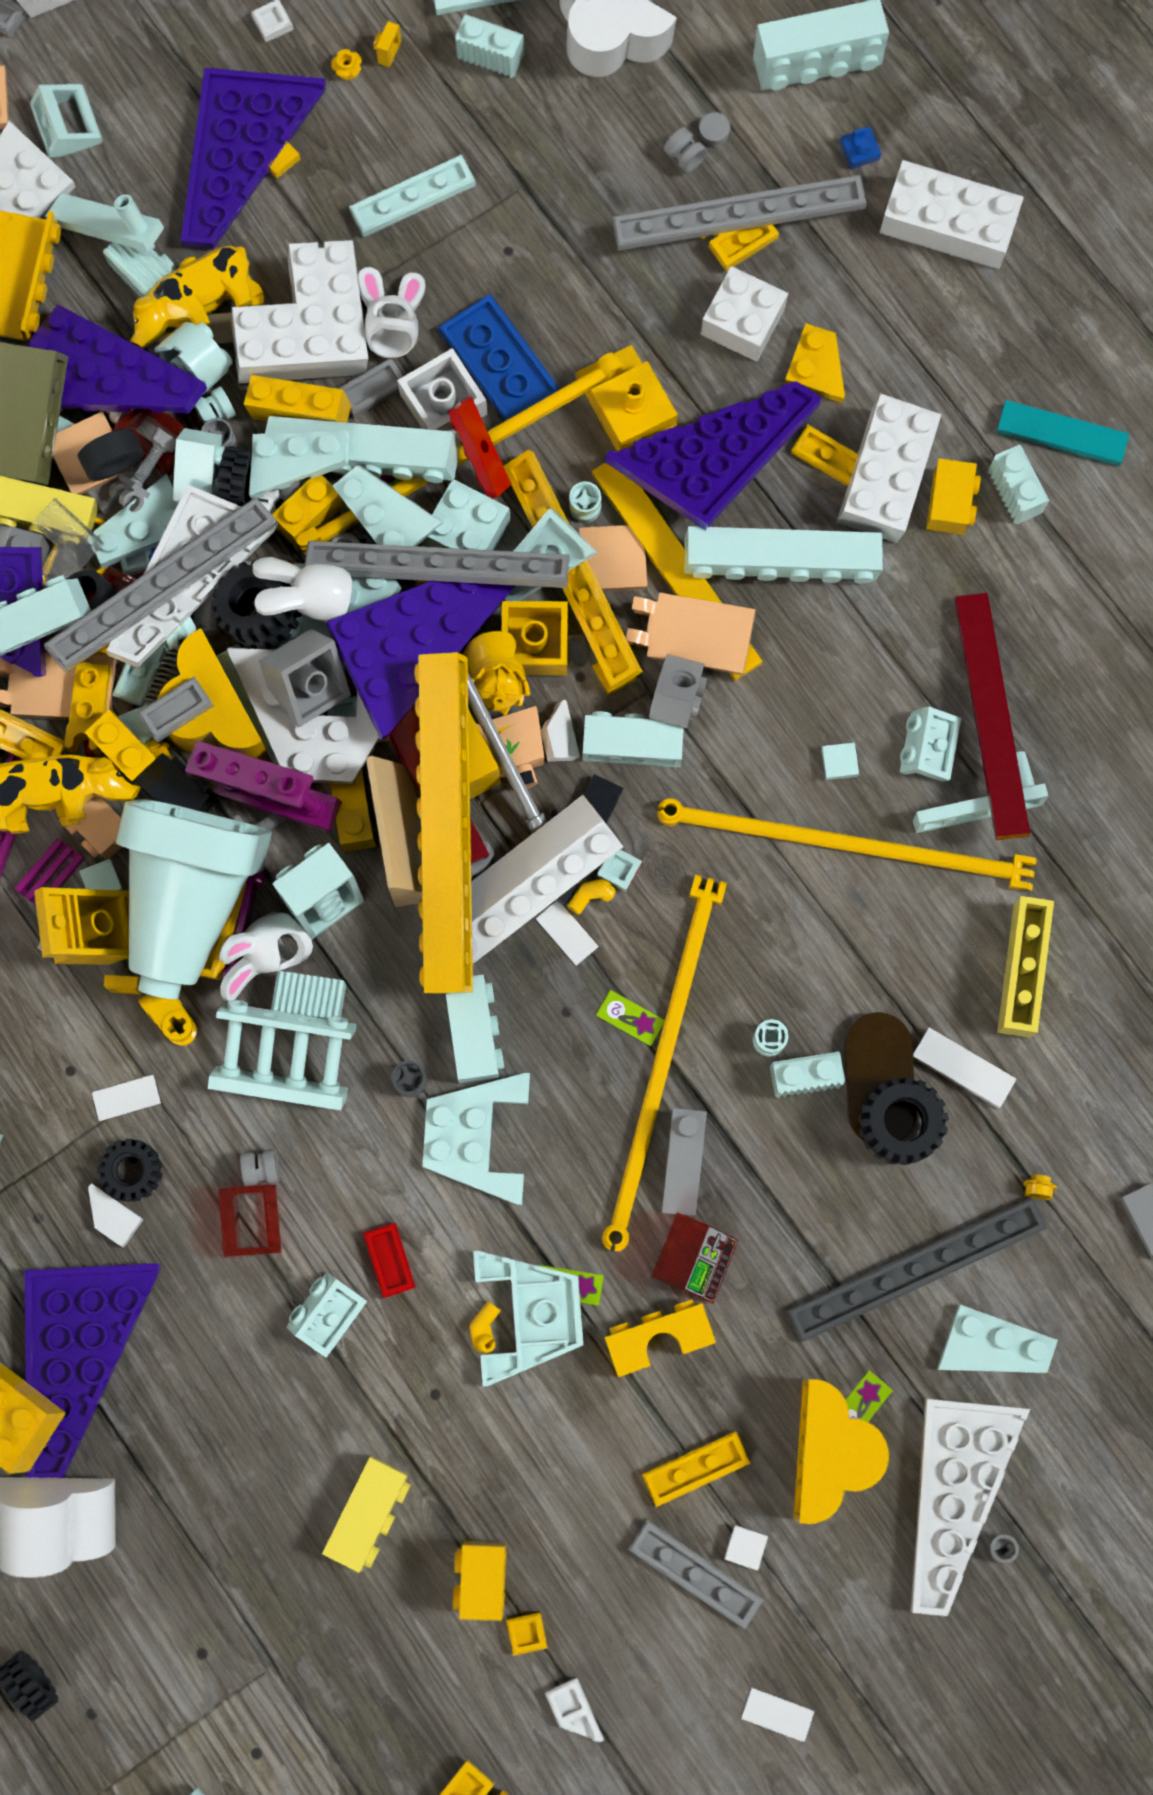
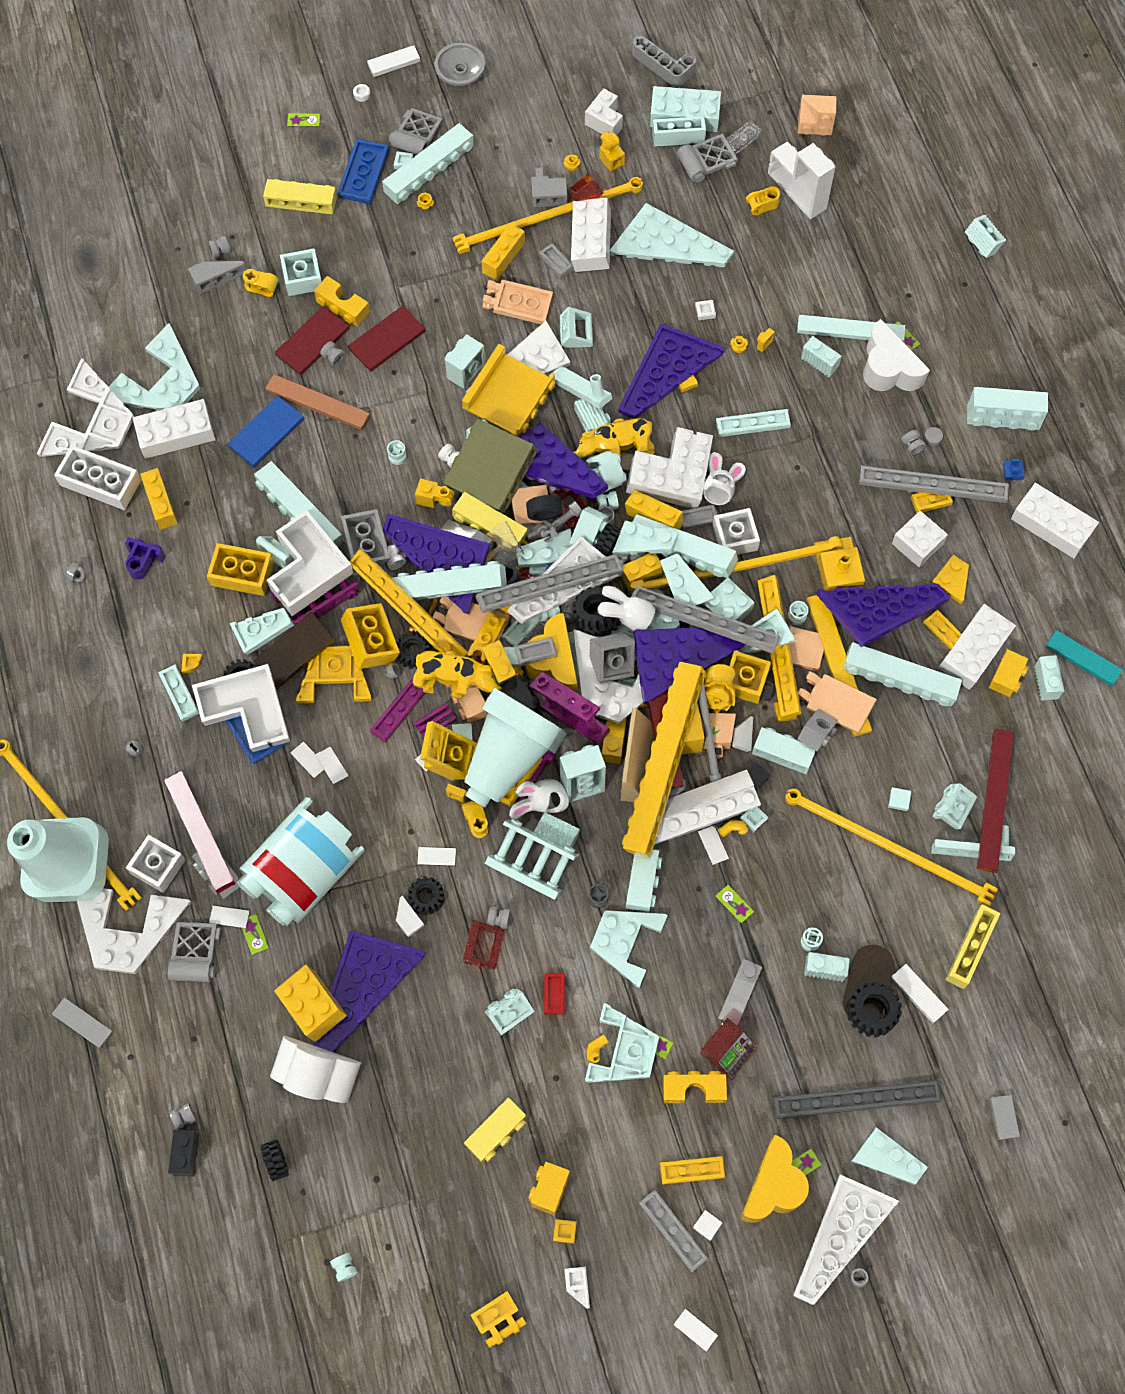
camera: 20 degrees right, 10 degrees down
blue tile [438,294,560,422] -> none
red tile [448,396,511,499] -> none
yellow hinge [602,874,727,1252] -> none
yellow plate [1023,1174,1057,1200] -> none

